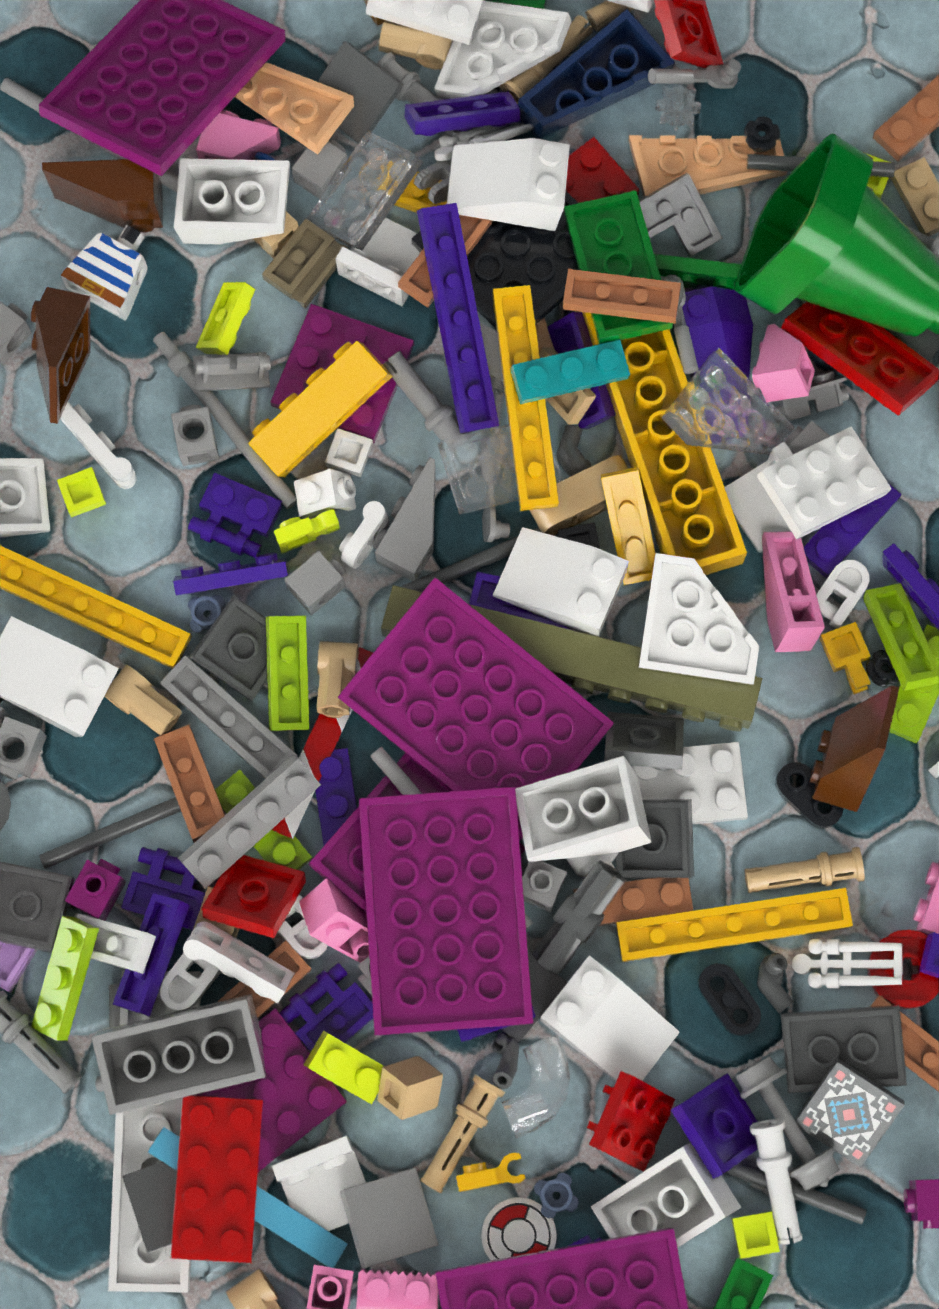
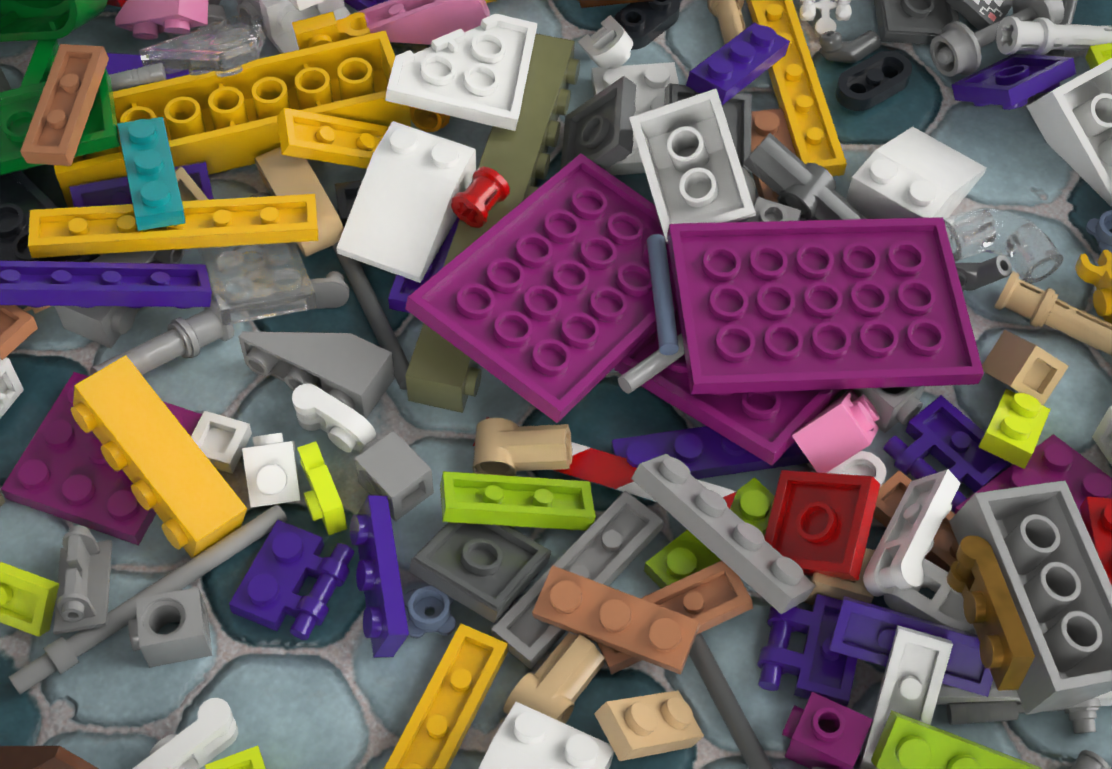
camera: 95 degrees left, 20 degrees down
red plate [586,1071,675,1172] -> none
none -> yellow plate [292,12,371,50]
none -> red bush [451,166,510,228]
none -> nougat plate [532,565,700,675]
none -> white plate [578,15,633,69]
none -> tan plate [594,690,704,761]
none -> sand blue bar [647,234,679,355]
none -> dark purple plate [686,22,790,105]
none -> pearl gold plate [947,535,1035,691]

